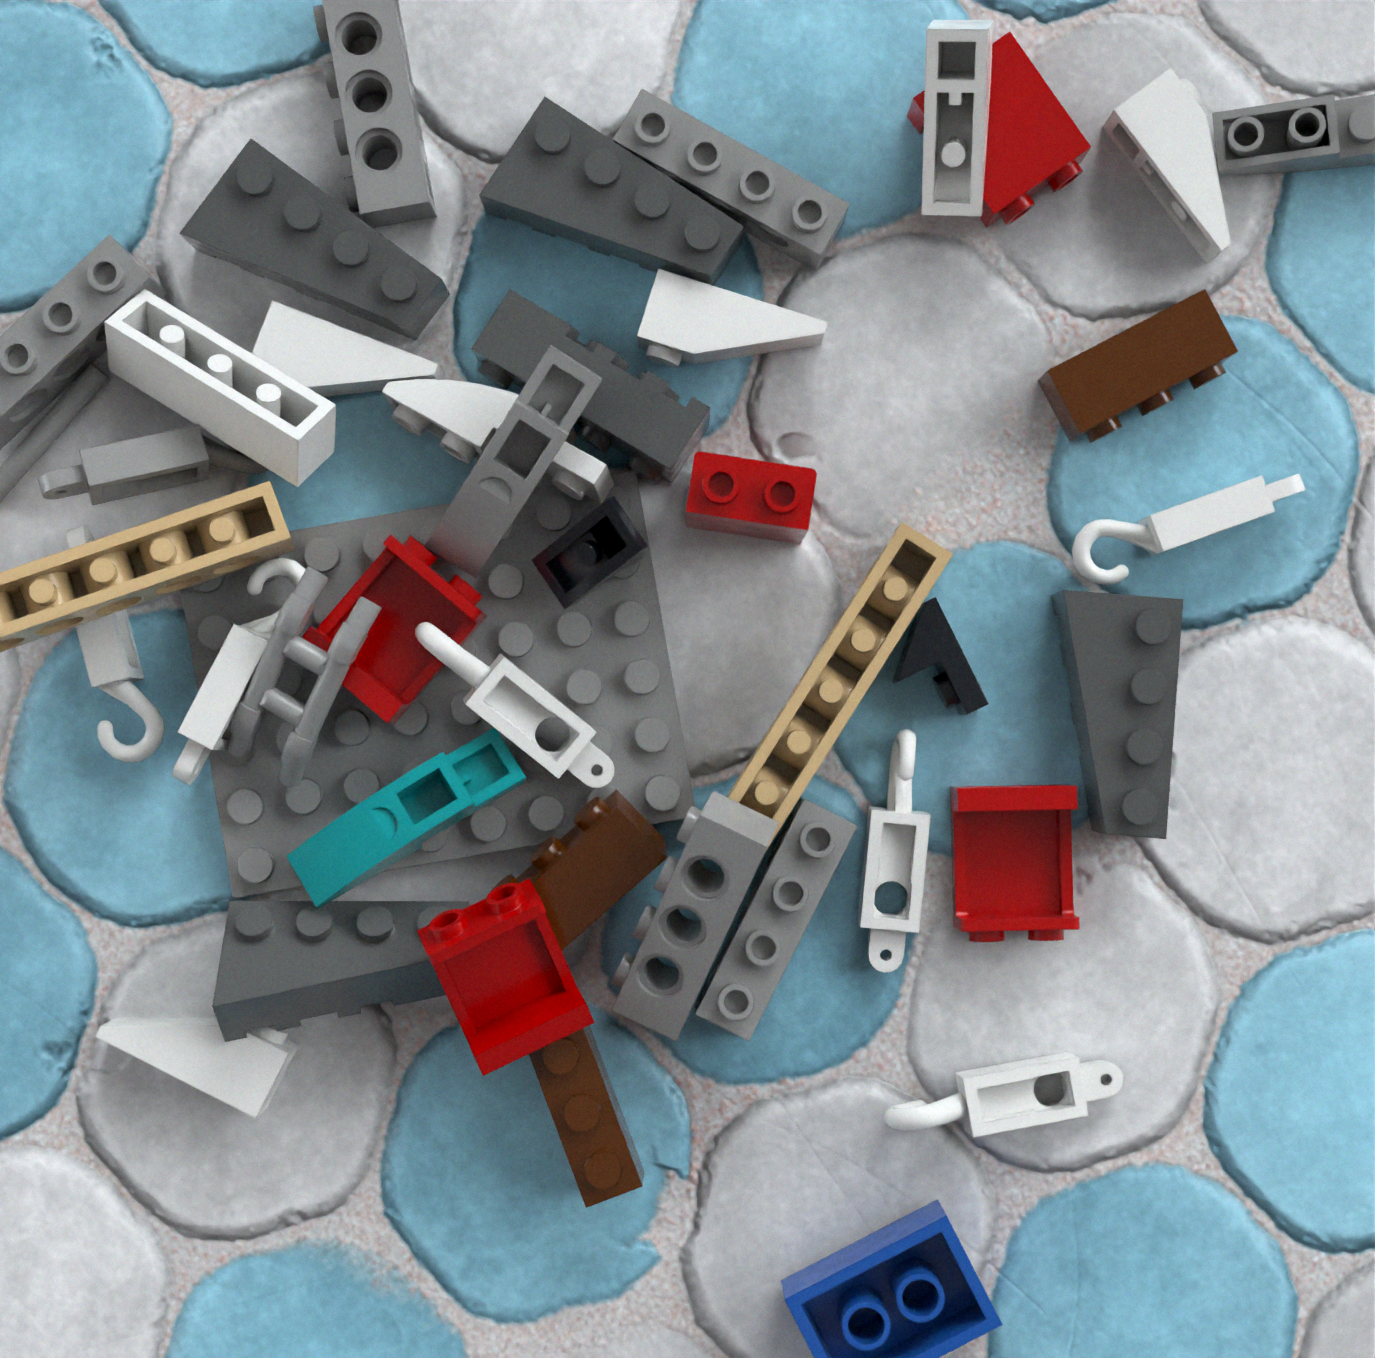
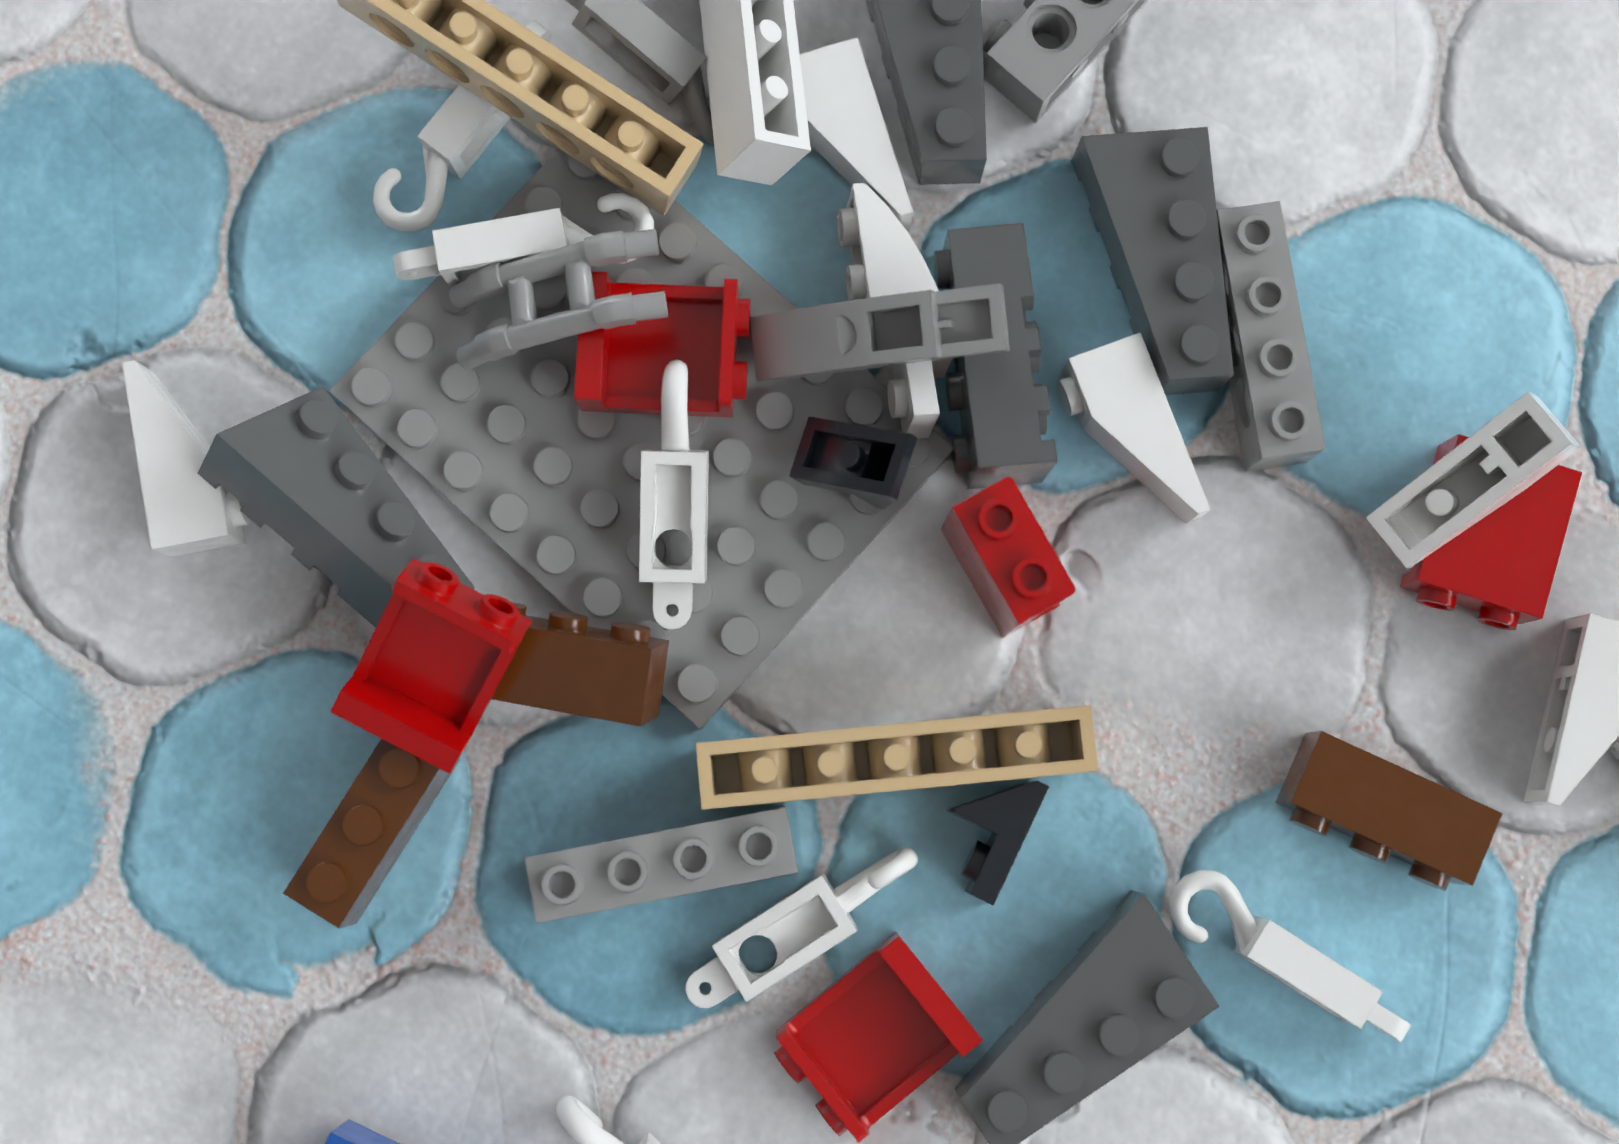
camera: 50 degrees right, 5 degrees down
teal slope [286,728,526,909] -> none
light grey brick [611,791,779,1041] -> none

